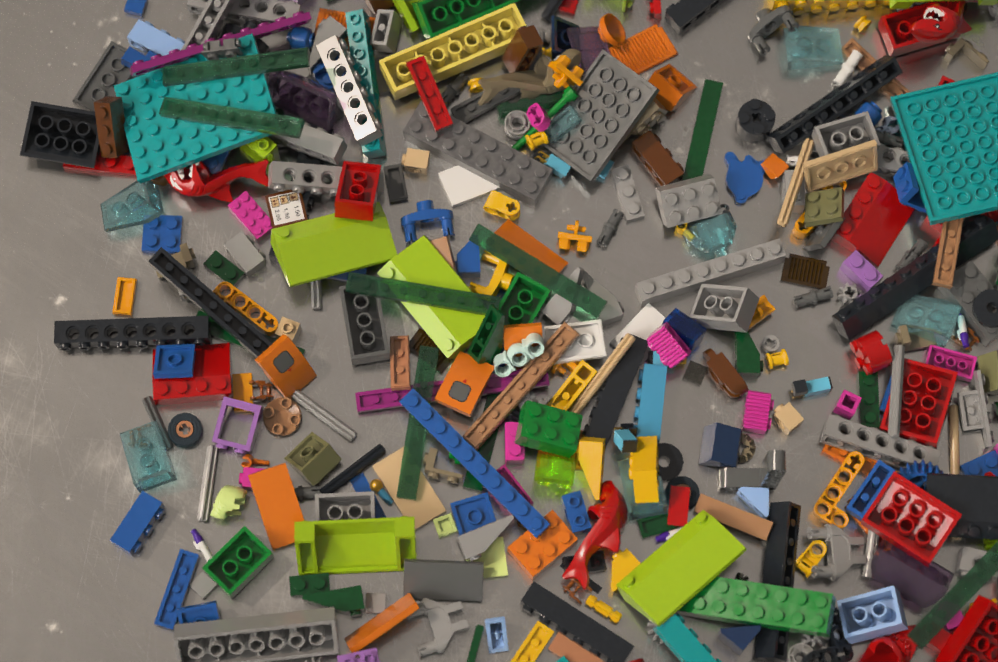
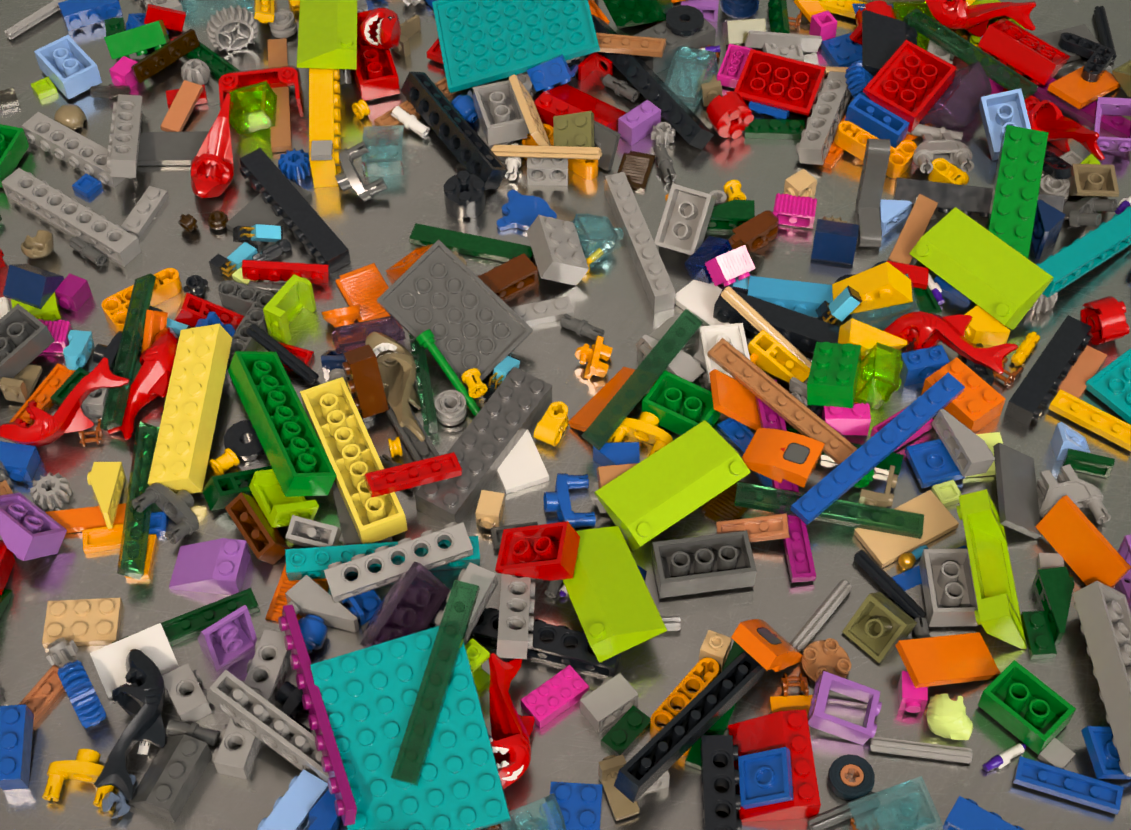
camera: 85 degrees left, 20 degrees down
clear green tile [162,47,310,87] -> none
dark grey hinge [201,38,243,61] -> none
orange hand [241,454,269,467] -> none
sticker [265,190,308,229] -> none
clear green tile [345,272,501,315] -> none
dark green slope [467,304,505,364] -> none
light aqua piece [493,333,544,377] -> none
dark pink beam [526,103,551,132] -> none
clear light blue tile [545,105,582,144] -> none
light orange hips [548,55,584,88] -> none
orange slope [760,153,789,179] -> none
piece [791,376,833,397] -> none
dark pink brick [833,389,862,420] -> none
light grey axle [888,345,905,438] -> none

